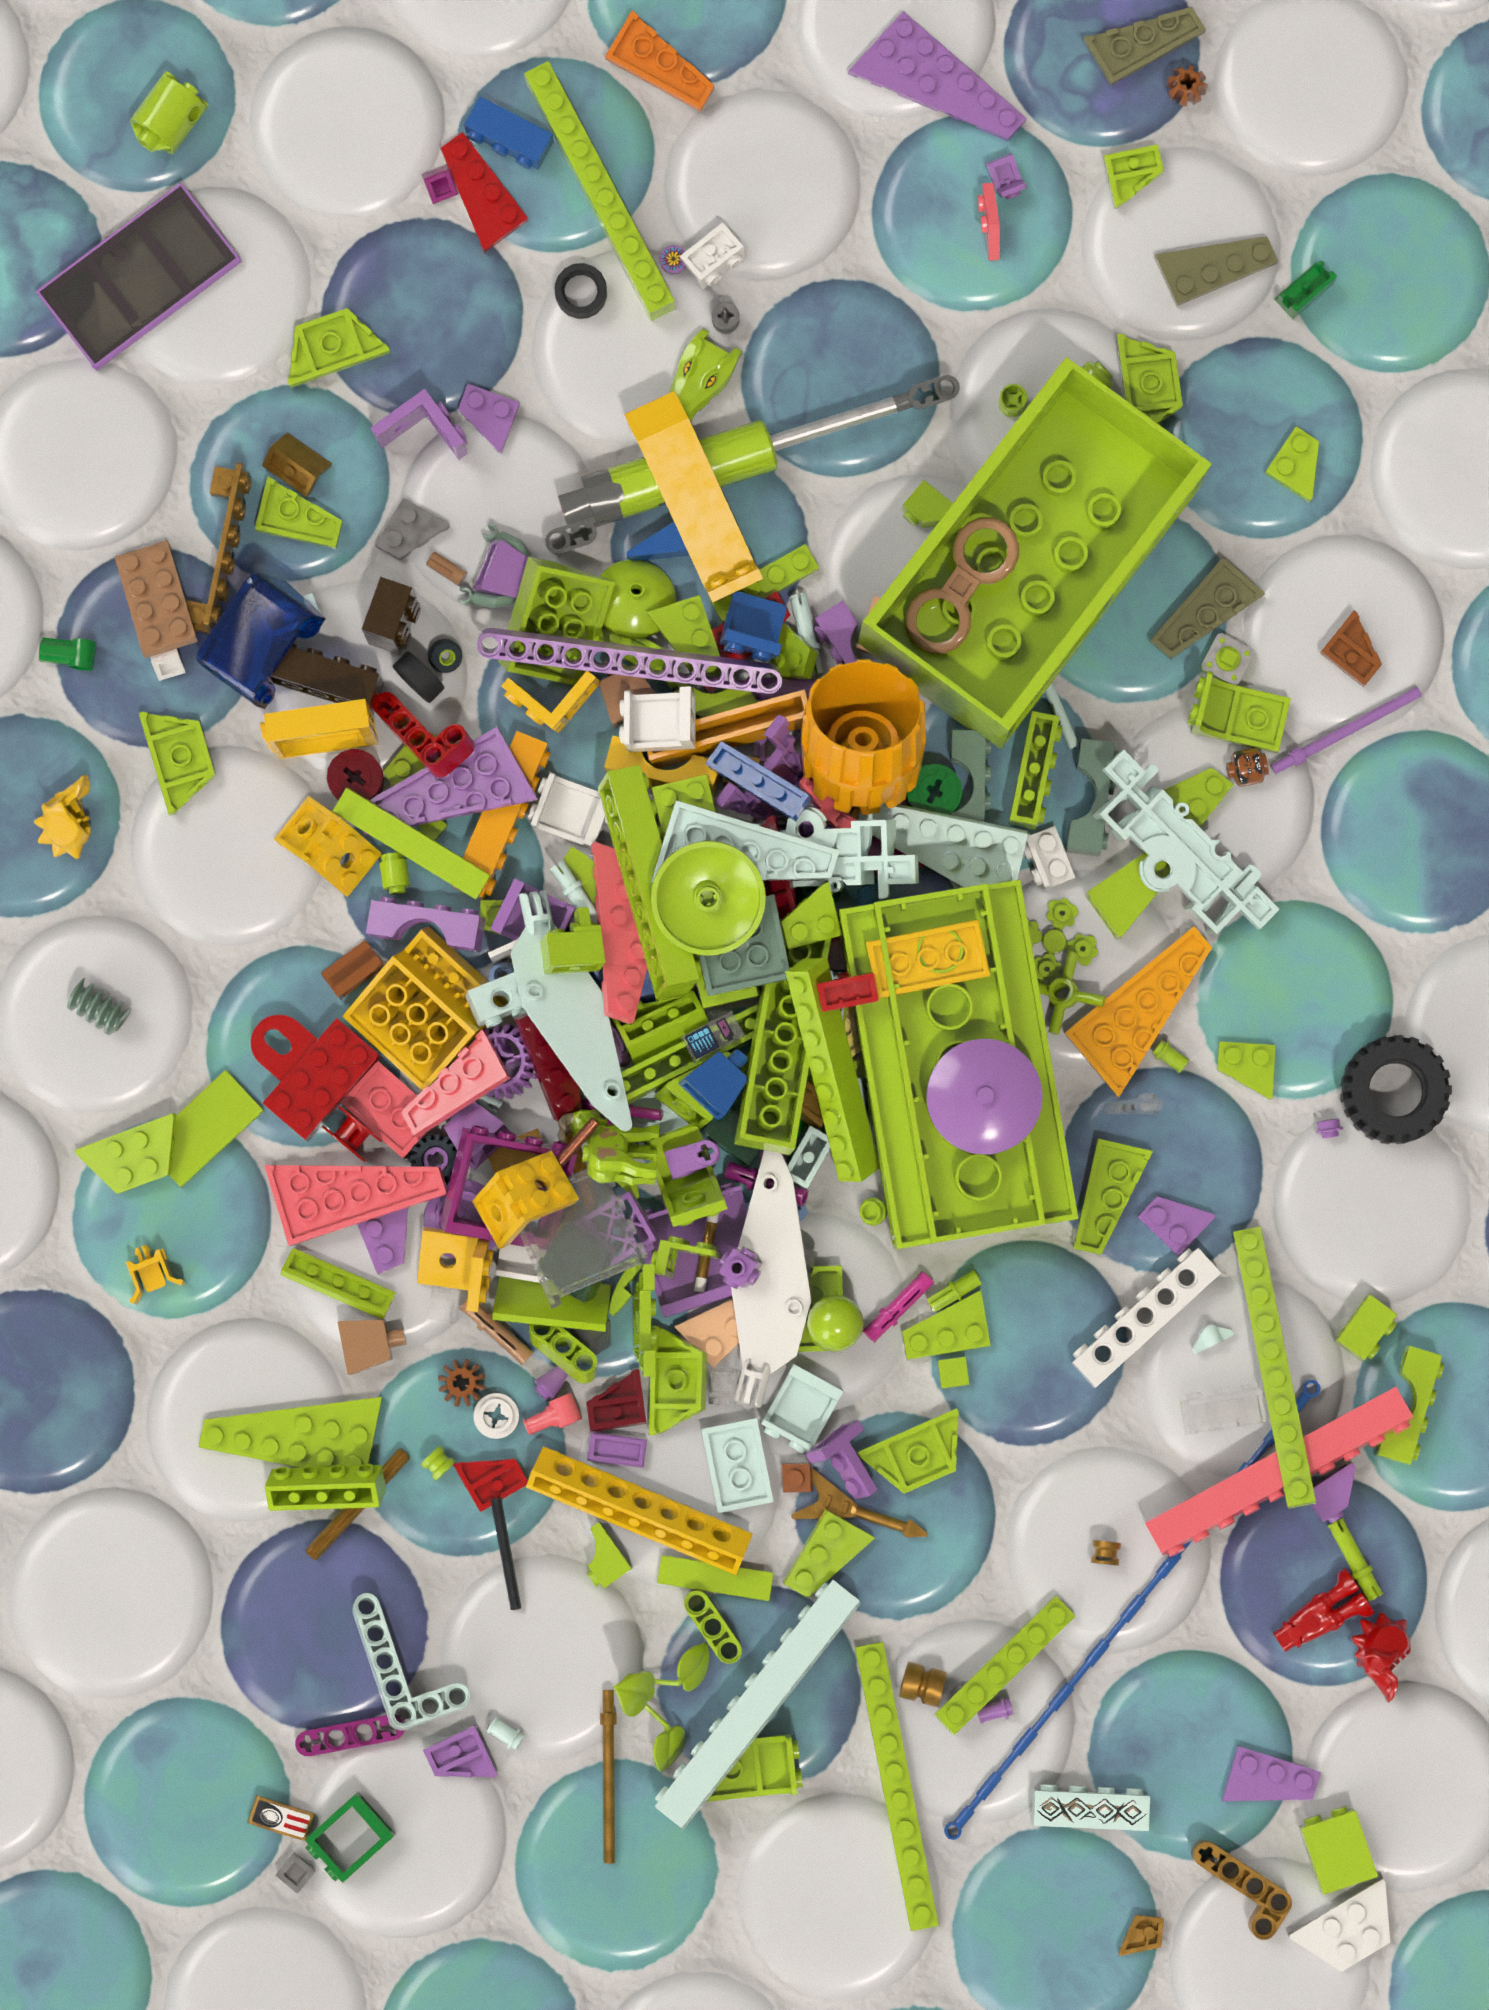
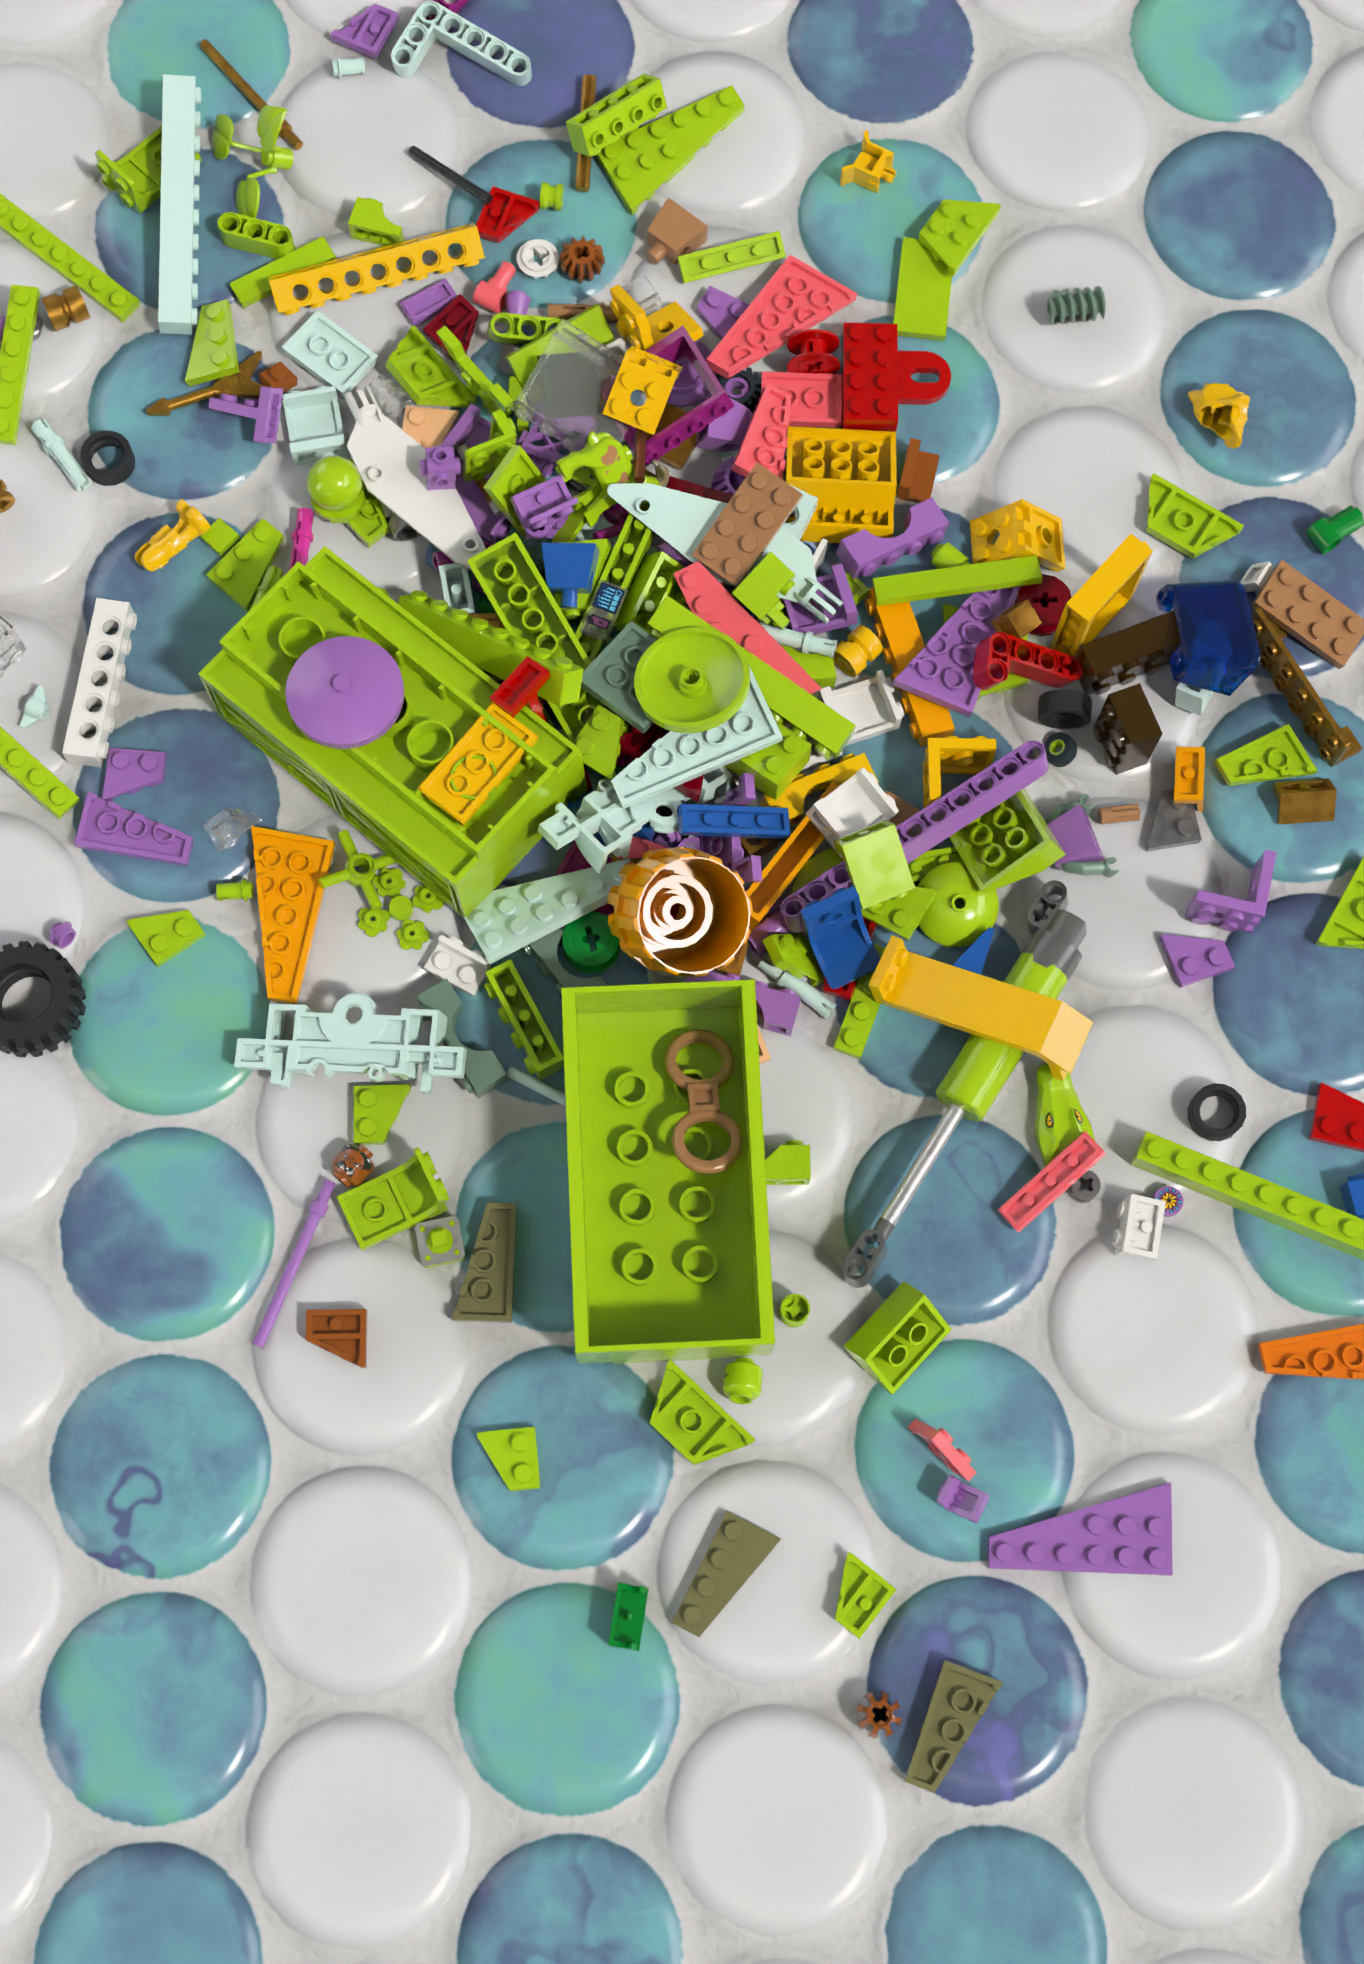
camera: 135 degrees right, 10 degrees down
lime wing [857,1408,959,1494] -> none
lime wing [1073,1139,1153,1255] -> none
lime slope [1085,852,1170,941] -> none
none -> light aqua pin [31,418,92,491]
none -> medium lavender wing [74,791,194,867]
none -> black tyre [80,431,135,486]
none -> yellow piece [134,499,211,572]
none -> medium lavender bracket [510,474,579,530]
none -> medium nougat plate [692,462,803,587]
none -> yellow wheel [833,625,883,678]
none -> lime panel [833,820,915,911]
none -> lime slope [844,1281,952,1395]
none -> pearl gold brick [990,599,1042,639]
none -> coral tile [997,1131,1106,1233]
none -> light orange panel [1174,747,1205,812]

